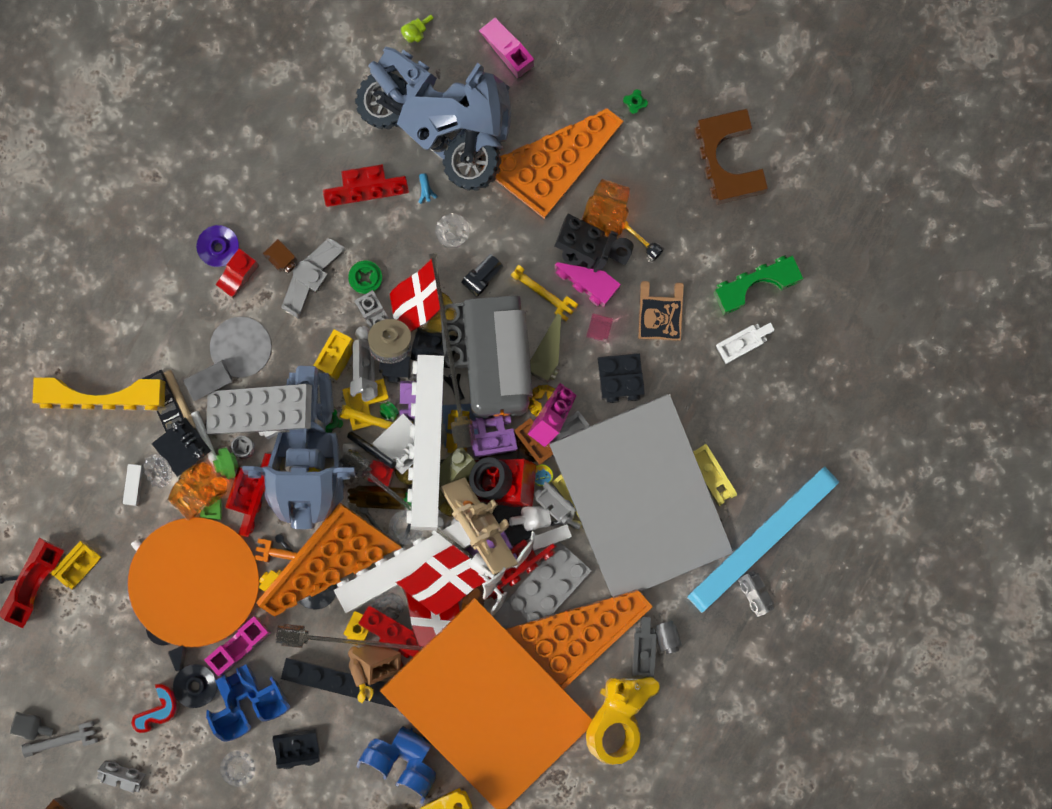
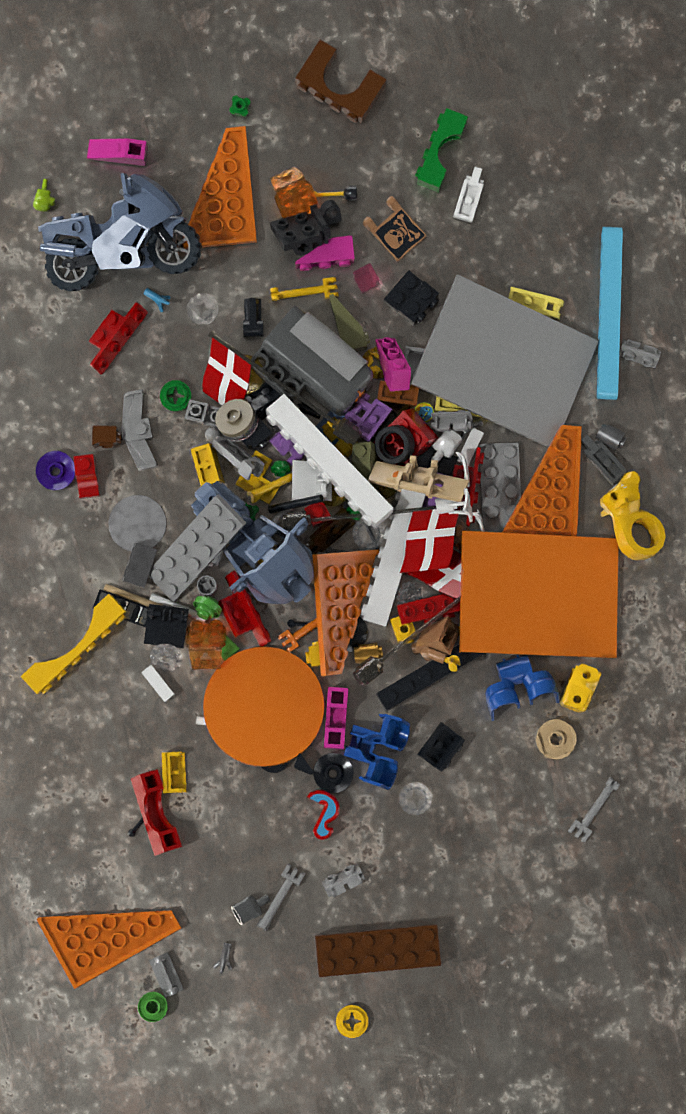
camera: 45 degrees left, 0 degrees up
none -> pearl gold brick [354,642,383,665]

